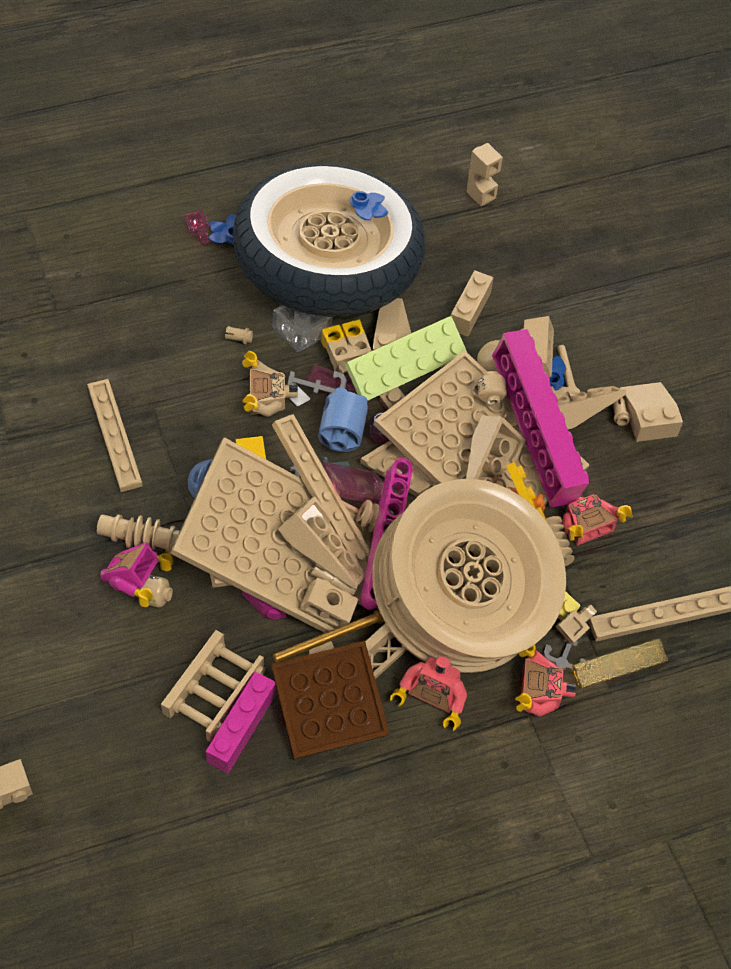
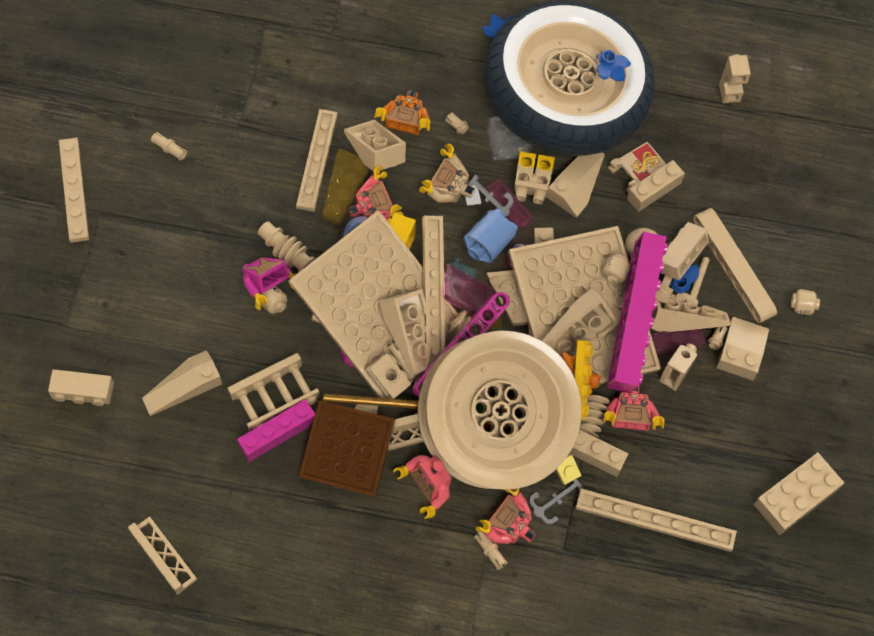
camera: 30 degrees right, 10 degrees up
clear pink plate [184,210,210,245] -> none
yellowish green plate [344,316,467,400] -> none
tan plate [556,605,597,644] -> none
clear yellow tile [572,638,668,689] -> none
none -> tan fence [128,517,197,595]
none -> tan wedge [142,350,222,416]
none -> clear yellow wing [322,148,370,225]
none -> tan slope [344,120,406,171]
none -> torso [348,166,403,221]
none -> torso [374,90,430,135]
none -> tan pin [474,532,508,570]
none -> tan brick [569,429,628,477]
none -> flag [608,142,666,193]
none -> clear pink plate [651,329,706,354]
none -> tan torso [659,343,697,391]
none -> tan beam [693,208,777,323]
none -> tan head [791,289,820,315]

